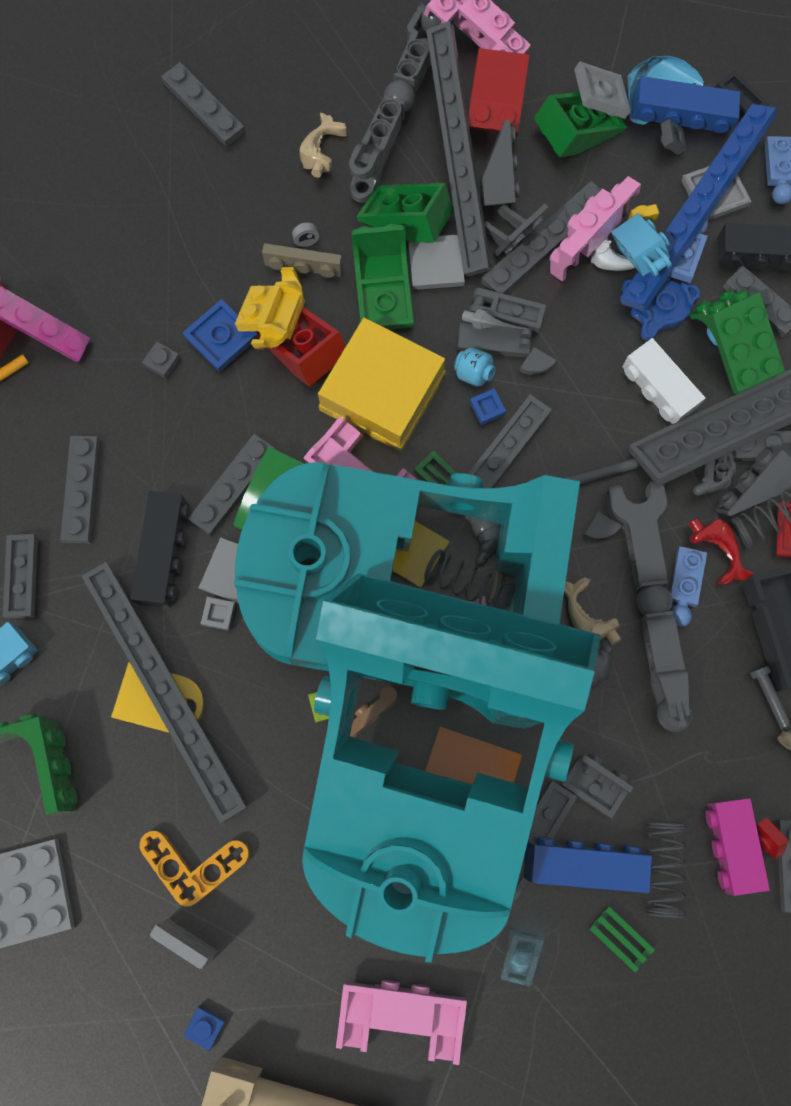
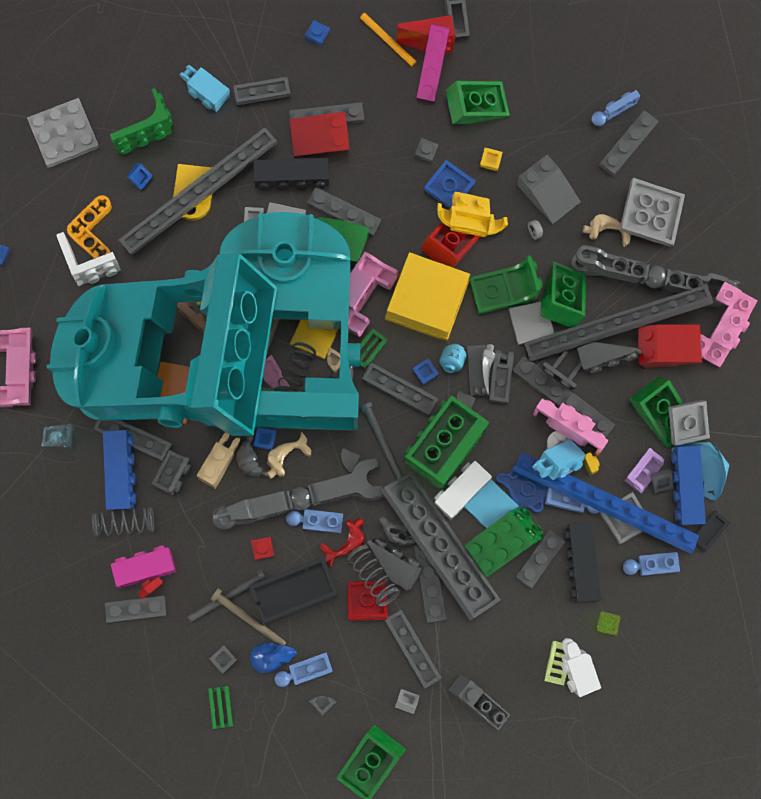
camera: 75 degrees right, 0 degrees up
light grey tile [150,919,218,969] -> none
dark tan plate [262,243,343,278] -> none
green tile [588,905,655,973] -> none
none -> white bracket [56,232,121,287]
none -> blue plate [126,163,153,190]
none -> tan hinge [197,432,240,489]
none -> red plate [251,537,275,561]
none -> red slope [290,112,349,157]
none -> tan tile [327,347,340,373]
none -> green brick [404,395,490,490]
none -> green slope [445,81,510,124]
none -> medium azure tile [464,479,519,529]
none -> yellow plate [480,148,503,172]
none -> dark grey slope [517,155,581,225]
none -> medium blue plate [592,90,640,126]
none -> light grey plate [619,178,685,247]
none -> lavender hinge [624,448,664,494]

